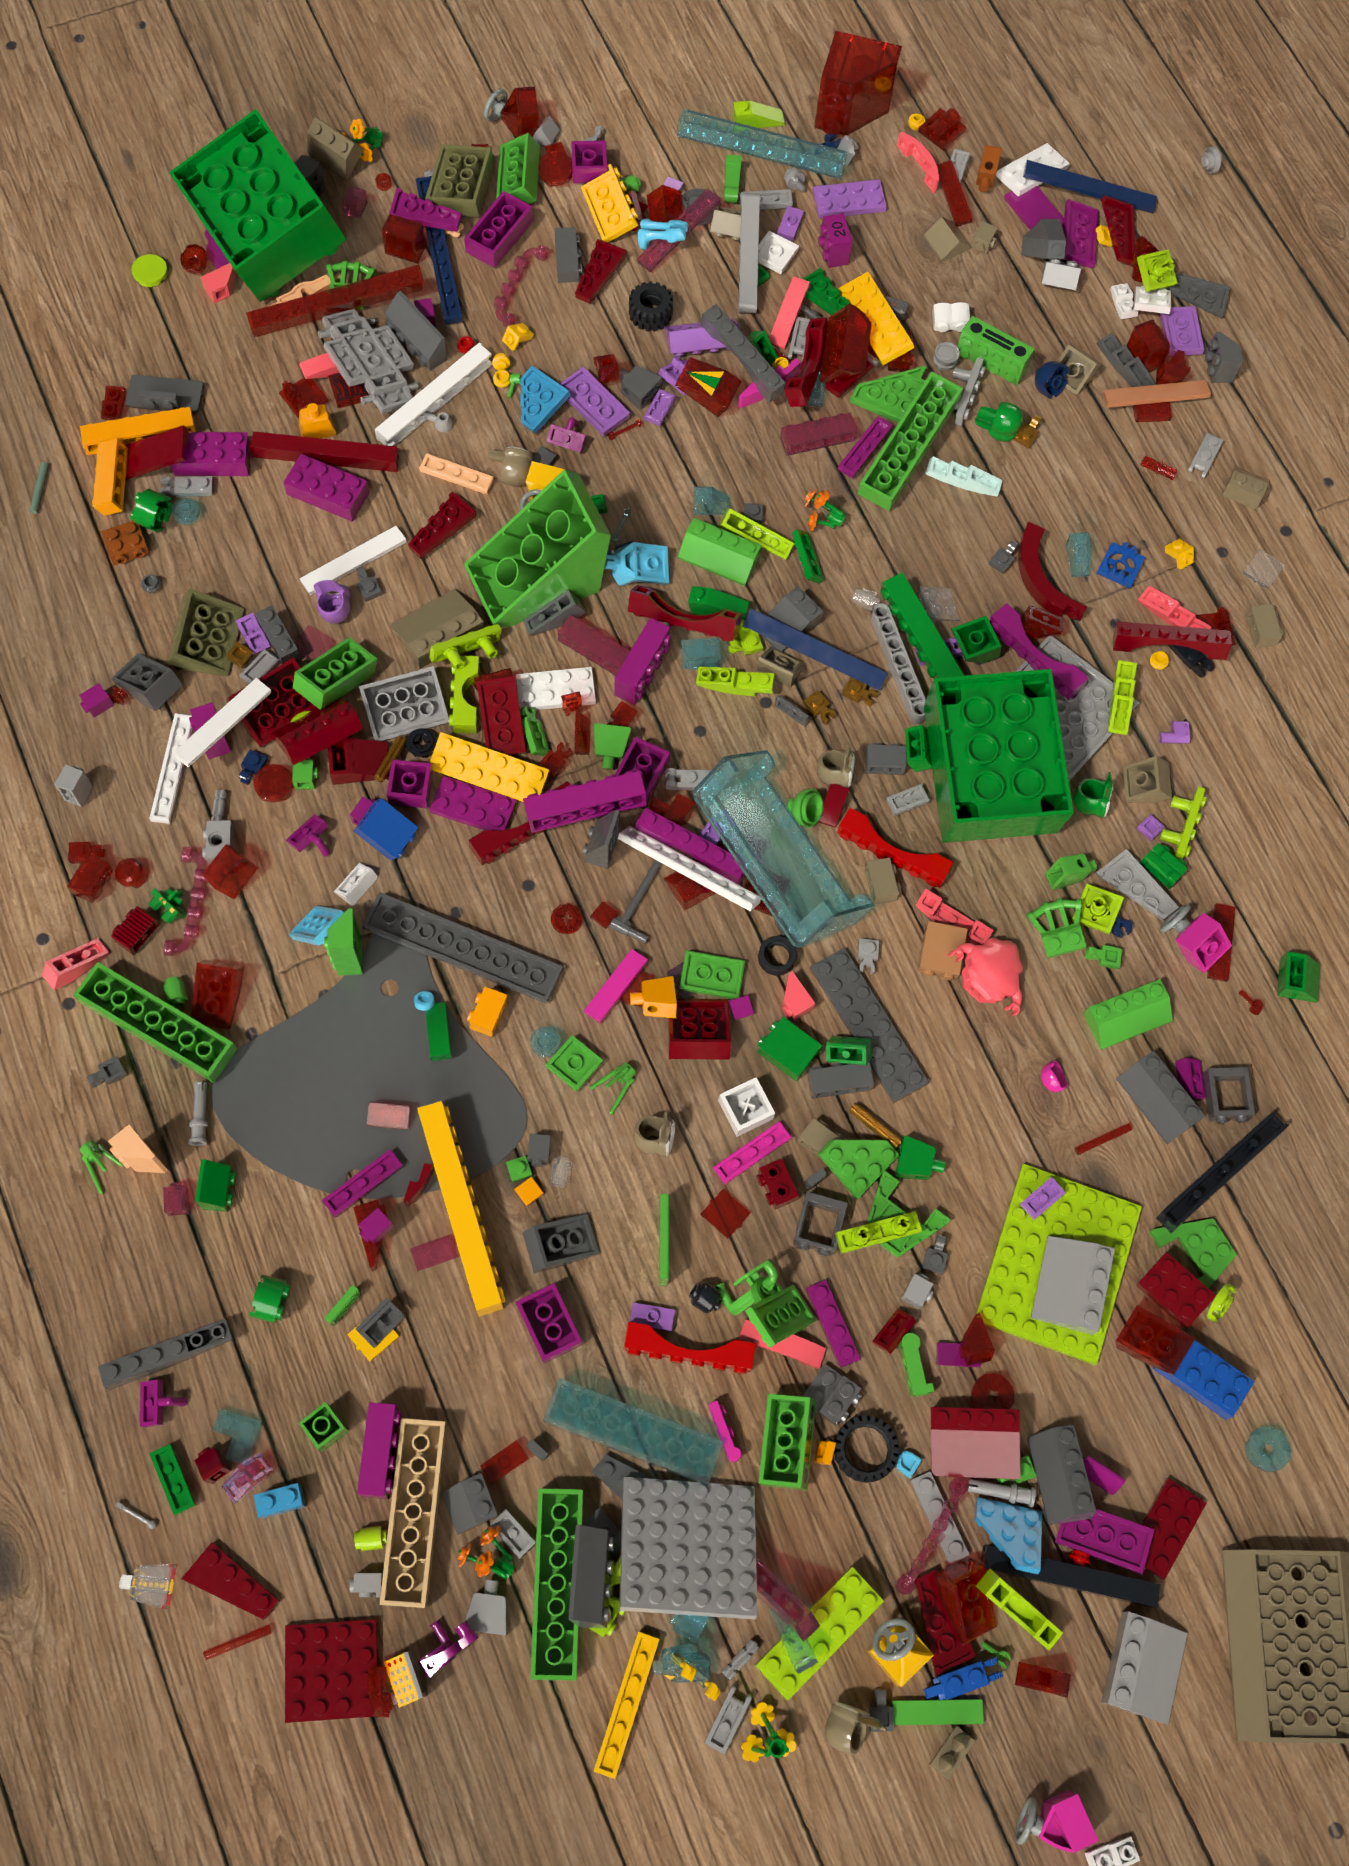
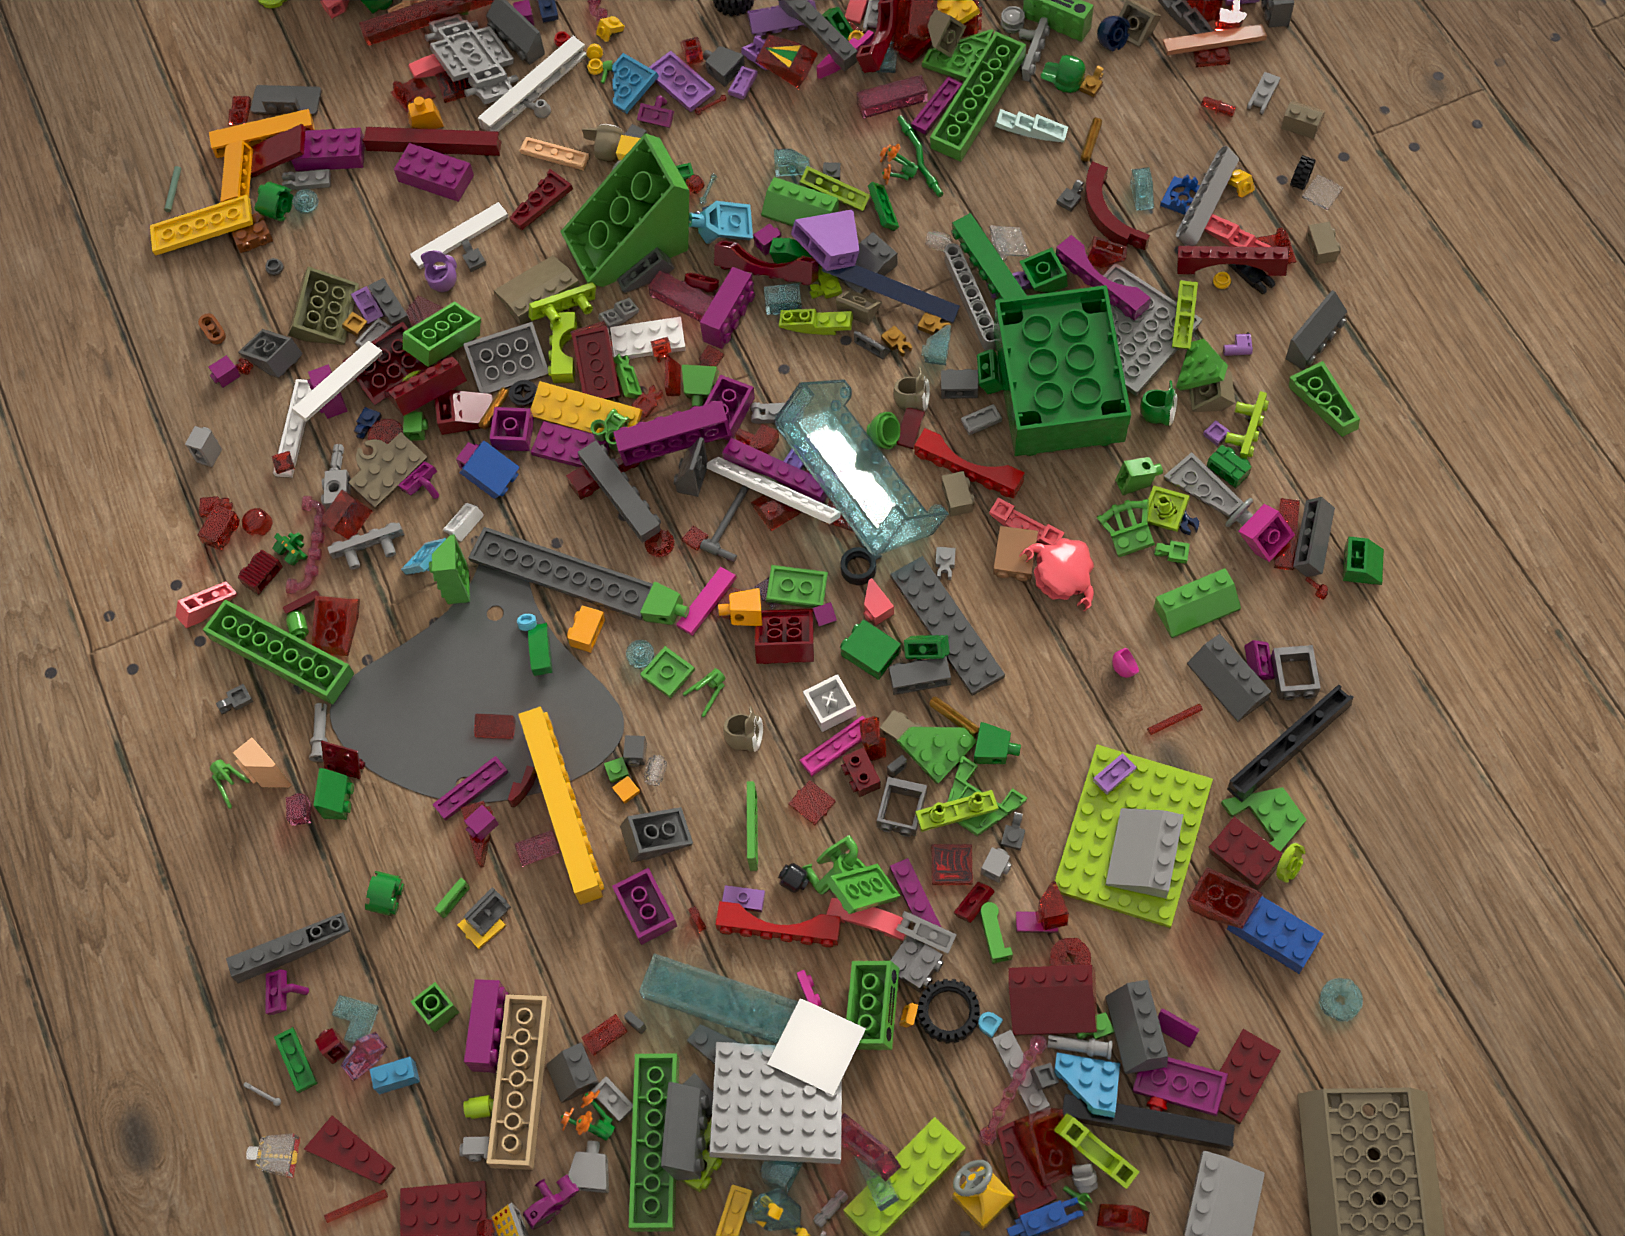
camera: 10 degrees right, 5 degrees down
none -> yellow plate [150,195,253,256]
none -> dark orange plate [198,314,226,344]
none -> clear red tile [272,451,295,474]
none -> dark red tile [283,590,321,614]
none -> dark red hinge [321,741,365,779]
none -> light grey plate [327,522,405,570]
none -> dark tan plate [348,432,428,509]
none -> dark grey brick [578,440,661,543]
none -> bright green piece [590,409,630,451]
none -> light grey slope [598,298,639,330]
none -> bright green torso [640,582,690,625]
none -> dark red plate [684,273,719,292]
none -> clear red piece [685,174,705,194]
none -> clear red tile [688,906,706,932]
none -> magenta brick [753,223,782,256]
none -> white sticker [767,998,866,1096]
none -> medium lavender slope [791,210,859,271]
none -> clear red slope [859,716,886,761]
none -> light grey plate [896,911,957,954]
none -> green bar [897,115,944,197]
none -> clear light blue slope [921,325,952,365]
none -> dark tan slope [928,9,966,58]
none -> clear red tile [931,844,973,885]
none -> dark grey plate [1030,1063,1059,1091]
none -> light grey piece [1072,1164,1098,1193]
none -> pearl gold axle [1081,117,1102,162]
none -> light grey beam [1176,146,1239,246]
none -> bright green plate [1176,339,1228,391]
none -> dark grey slope [1285,290,1347,370]
none -> bright green wedge [1289,361,1360,437]
none -> black tyre [1290,155,1316,190]
none -> dark grey brick [1293,497,1335,577]

